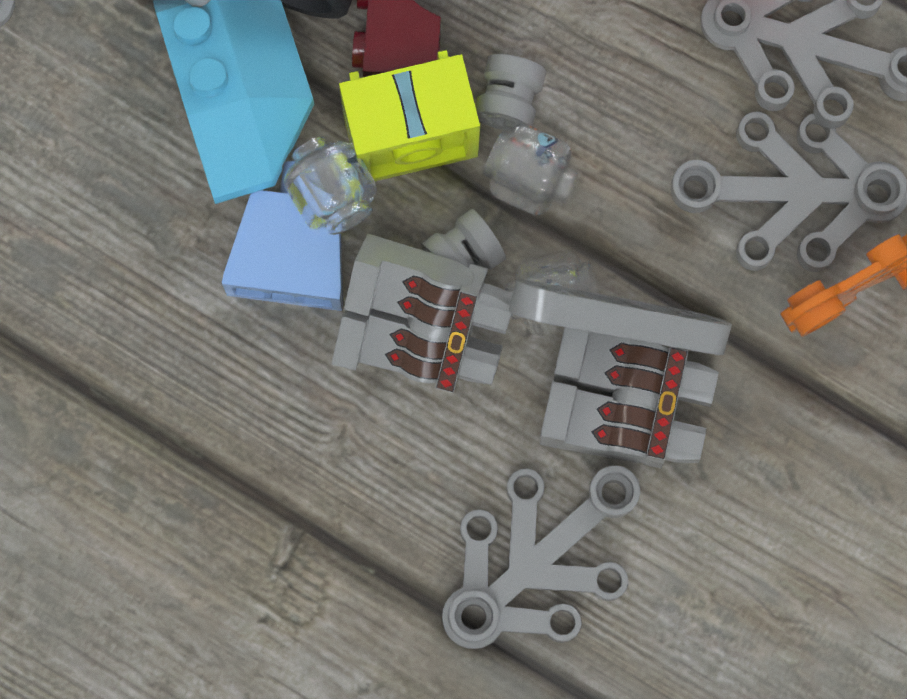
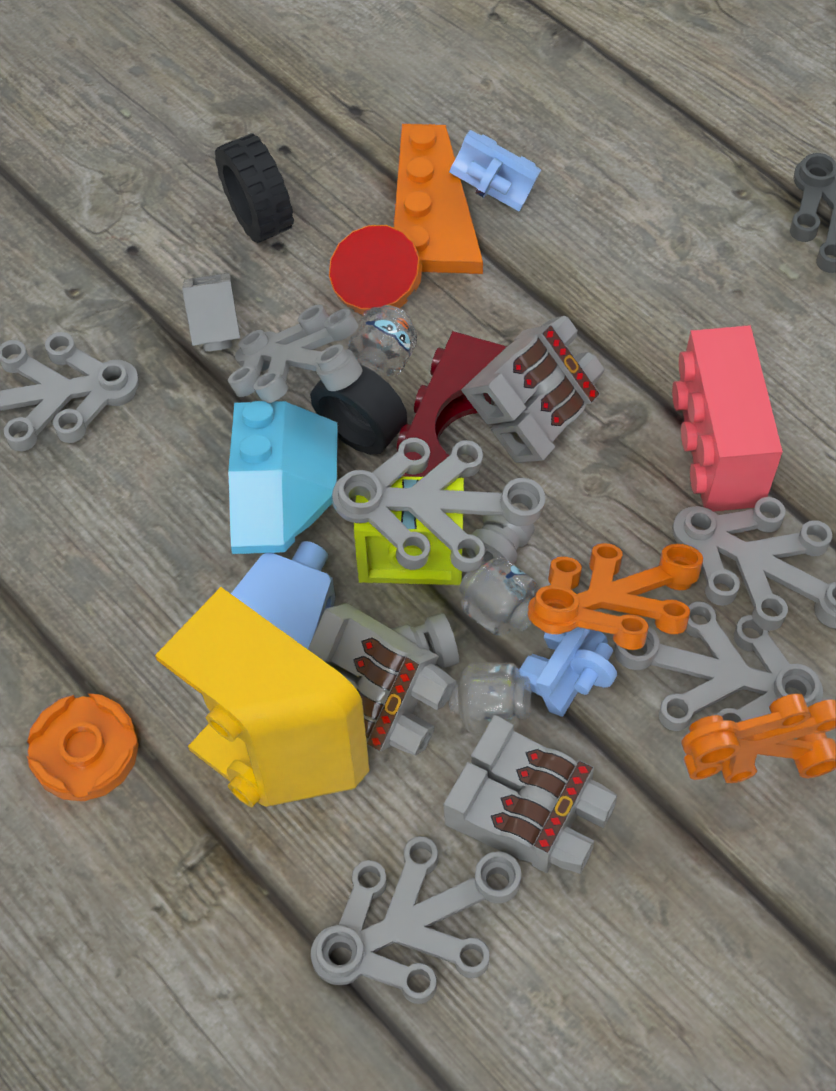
camera: 20 degrees right, 20 degrees down
clear head [283,137,377,235] -> none
light grey beam [509,279,732,355] -> none
none -> orange tile [27,694,139,801]
none -> yellow windscreen [155,587,370,807]
none -> light grey plant [332,438,545,572]
none -> light blue hips [519,610,617,717]
none -> orange plant [527,543,703,650]

